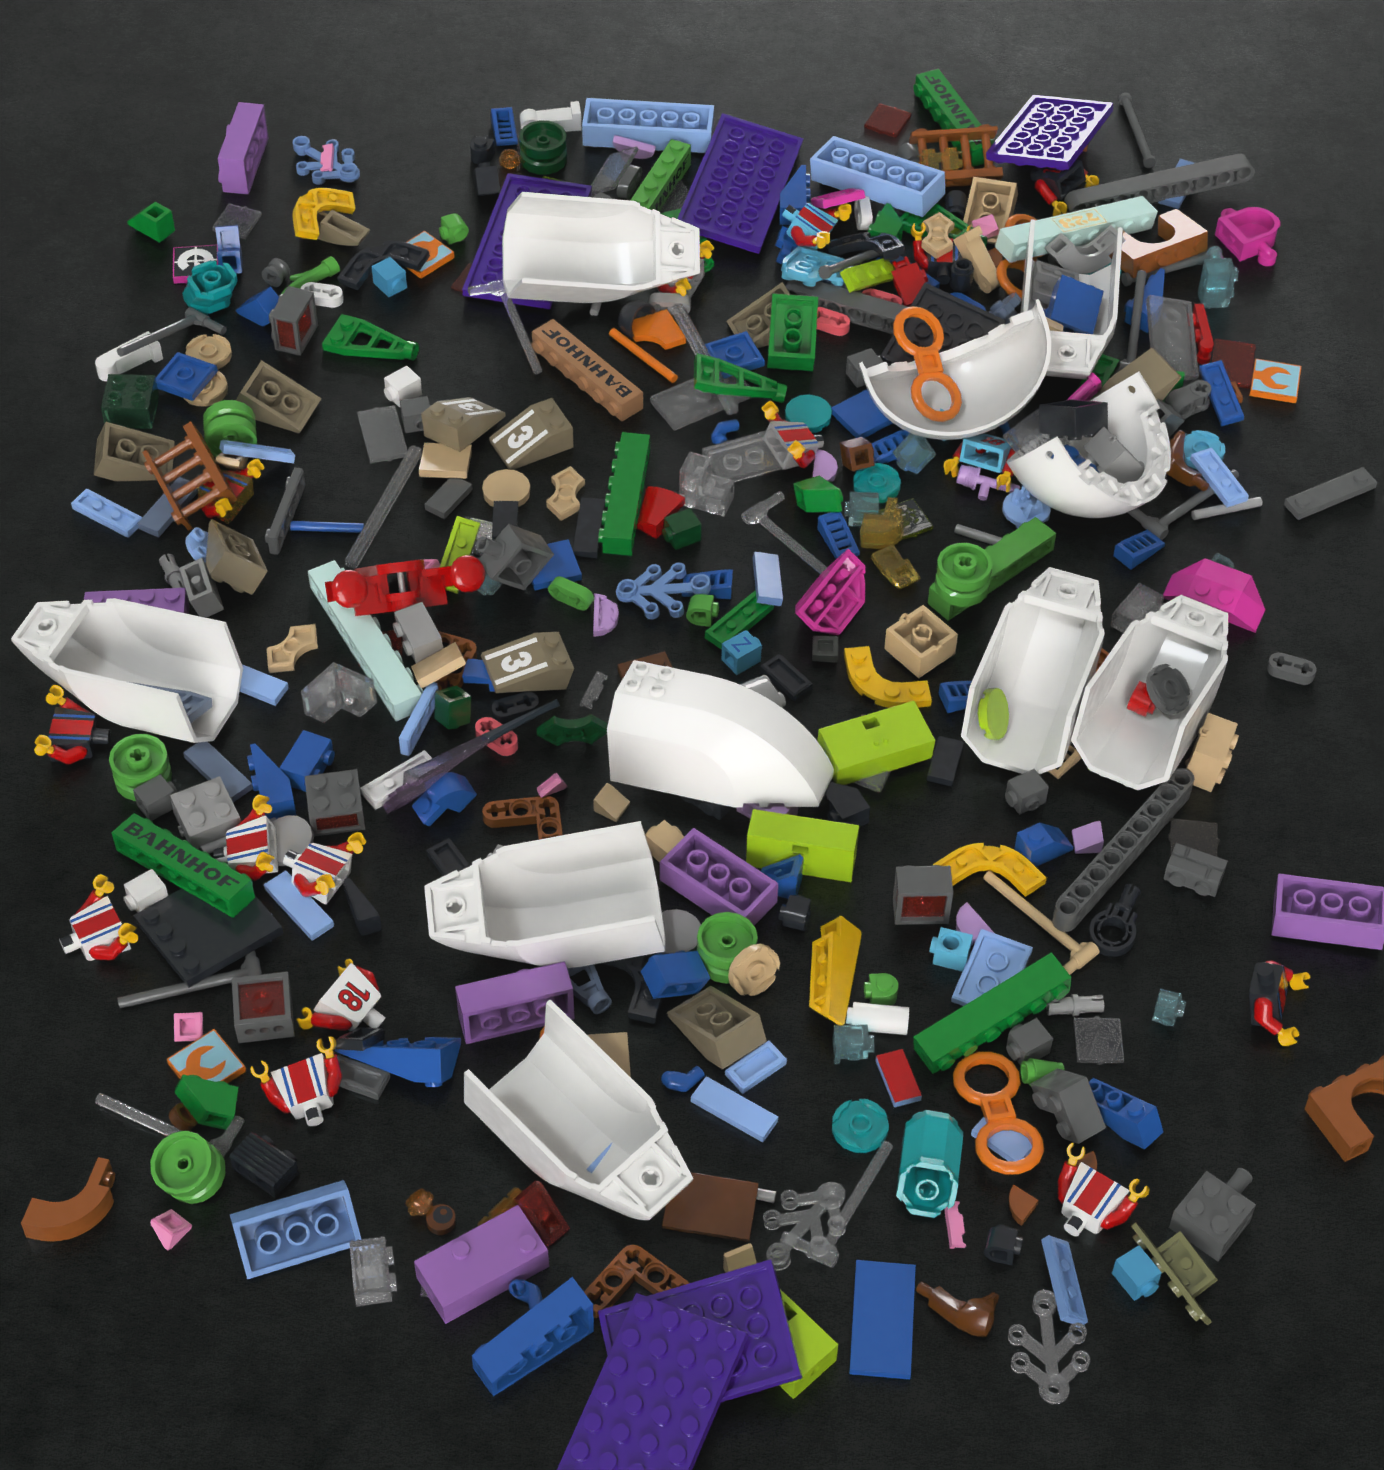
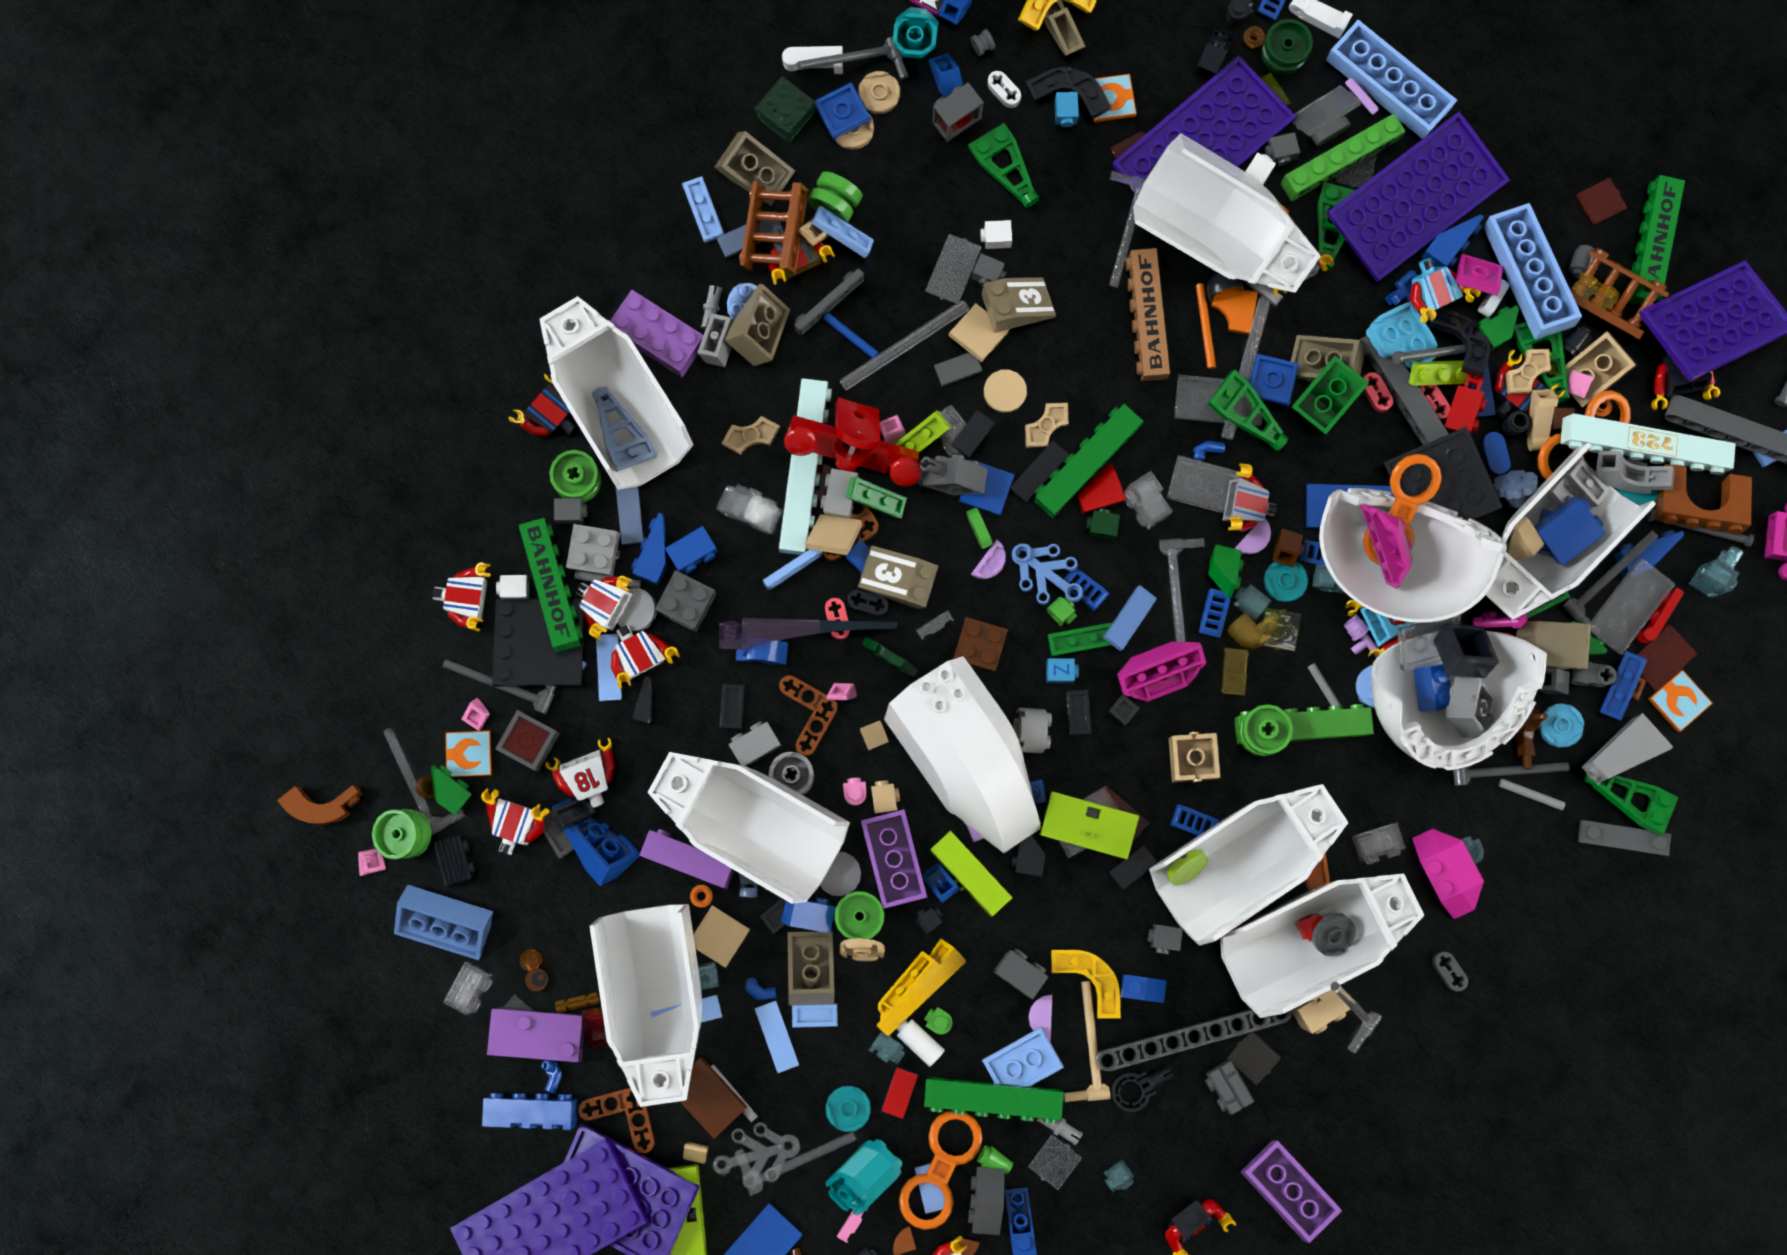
camera: 35 degrees right, 30 degrees up
dark tan slope [236,360,321,433] -> none
light blue tile [240,665,289,706] -> none
bright green plant [281,256,340,294] -> none
white tile [360,750,440,810] -> none
dark green brick [435,685,471,729] -> none
bright green plate [439,213,469,244] -> none
dark tan slope [489,398,574,470] -> none
teal tile [785,395,832,433] -> none
yellow plate [844,646,932,708] -> none
dark grey brick [846,348,883,388] -> none
medium azure brick [929,927,973,972] -> none
dark grey brick [1006,1018,1053,1065] -> none
lavender slope [1072,821,1104,854] -> none
blue slope [1113,530,1165,570] -> none
light blue tile [1190,448,1249,508] -> none
none -> green tile [845,477,907,519]
none -> clear bar [1330,982,1382,1054]
none -> dark pink wedge [1360,503,1413,589]
none -> light grey slope [1582,713,1673,784]
none -> green plate [1585,775,1678,837]

